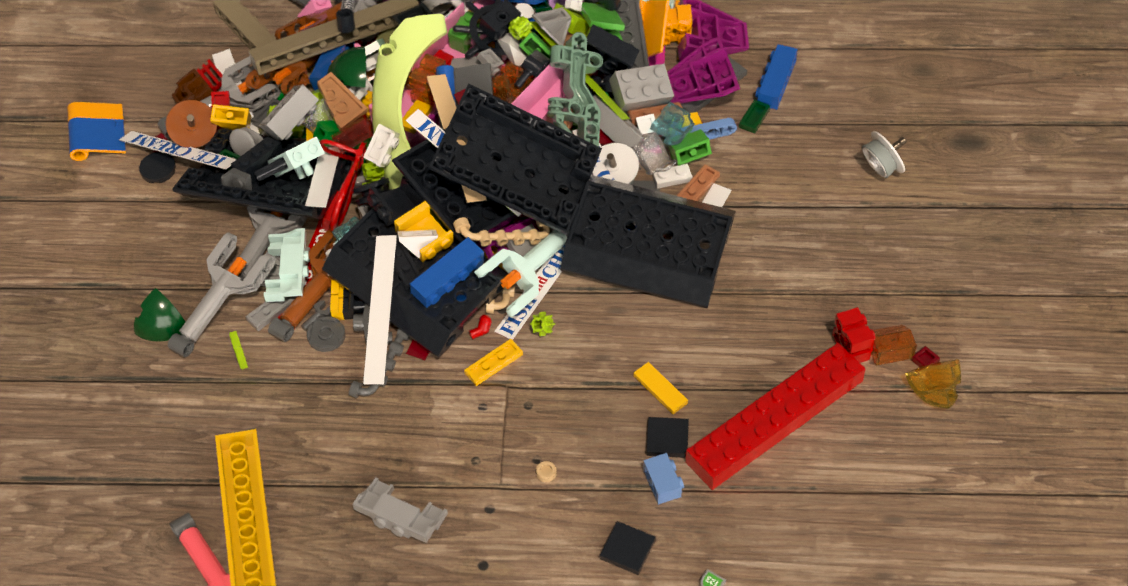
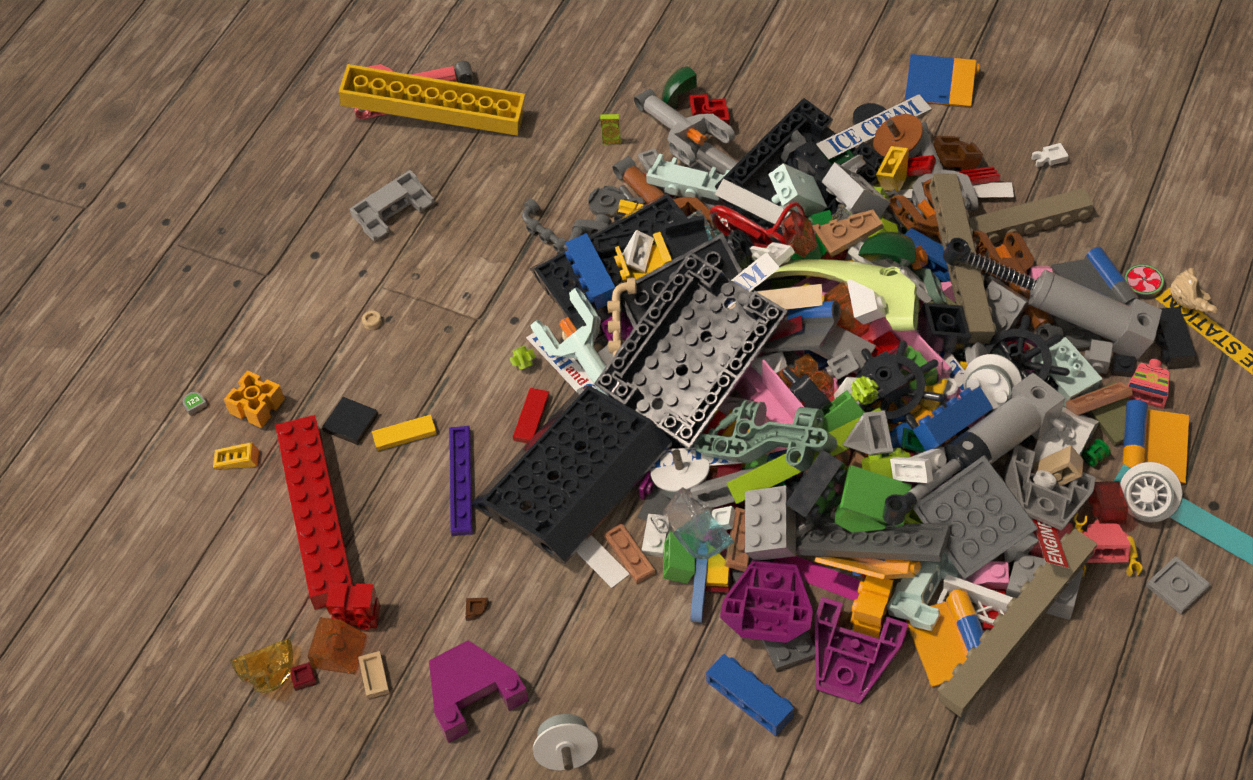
camera: 115 degrees right, 0 degrees up
white sticker [363,235,397,384] -> none
yellow tile [464,339,523,386] -> none
red arm [469,315,492,339] -> none
white sticker [516,3,534,18] -> none
black tile [600,521,656,575] -> none
medium blue brick [643,453,684,504] -> none
dark green tile [739,99,770,134] -> none
none -> yellow slope [213,442,259,469]
none -> light orange brick [224,370,285,429]
none -> tan tile [358,651,390,699]
none -> magenta wedge [429,640,529,743]
none -> dark purple tile [449,426,473,536]
none -> reddish brown tile [465,598,489,621]
none -> red tile [513,388,550,443]
none -> red brick [689,94,729,125]
none -> white slope [847,279,886,325]
none -> white plate [1031,143,1068,167]

